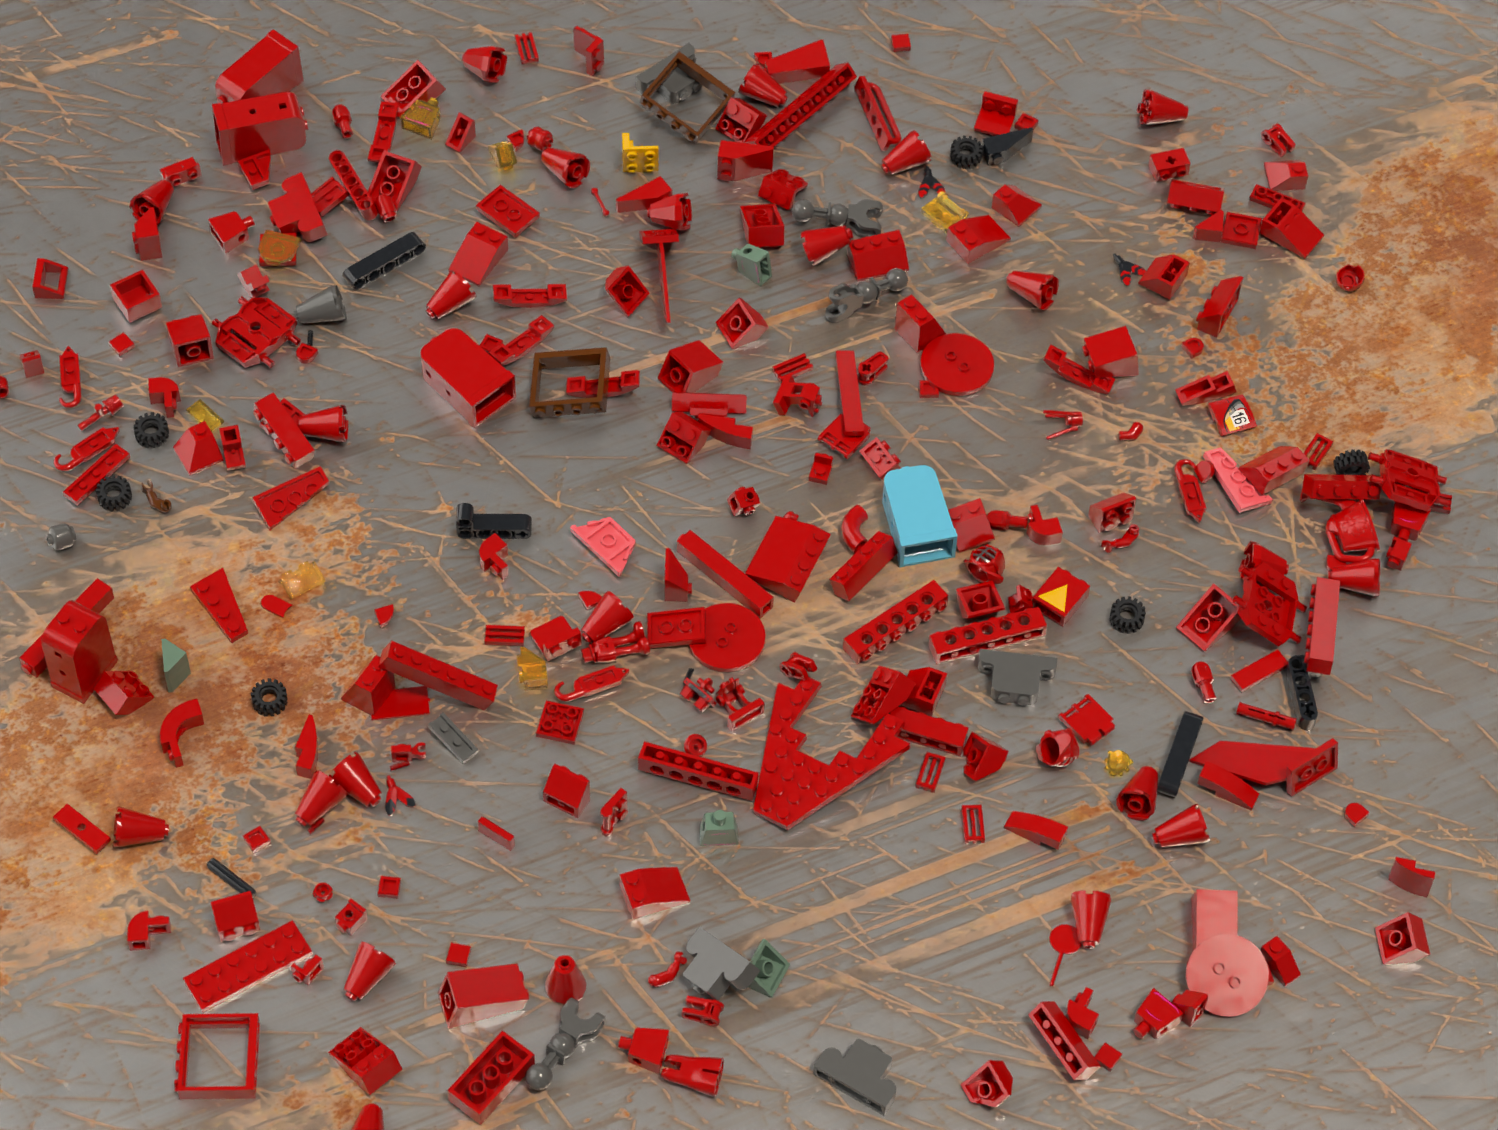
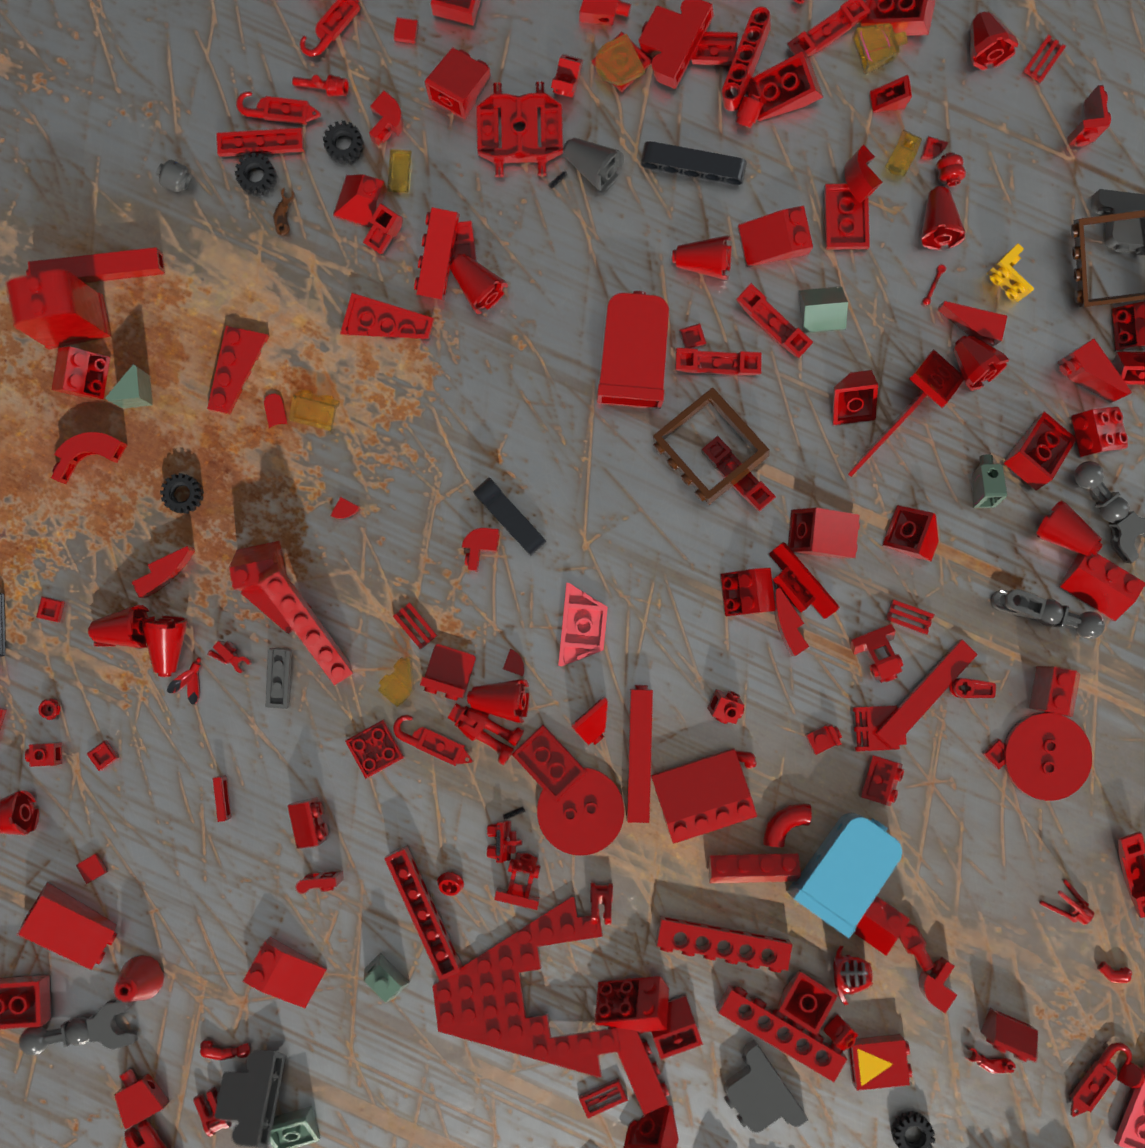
camera: 50 degrees right, 30 degrees up
red tile [296,343,318,364] -> none
none -> sand green slope [799,286,848,333]
none -> red brick [845,145,883,203]

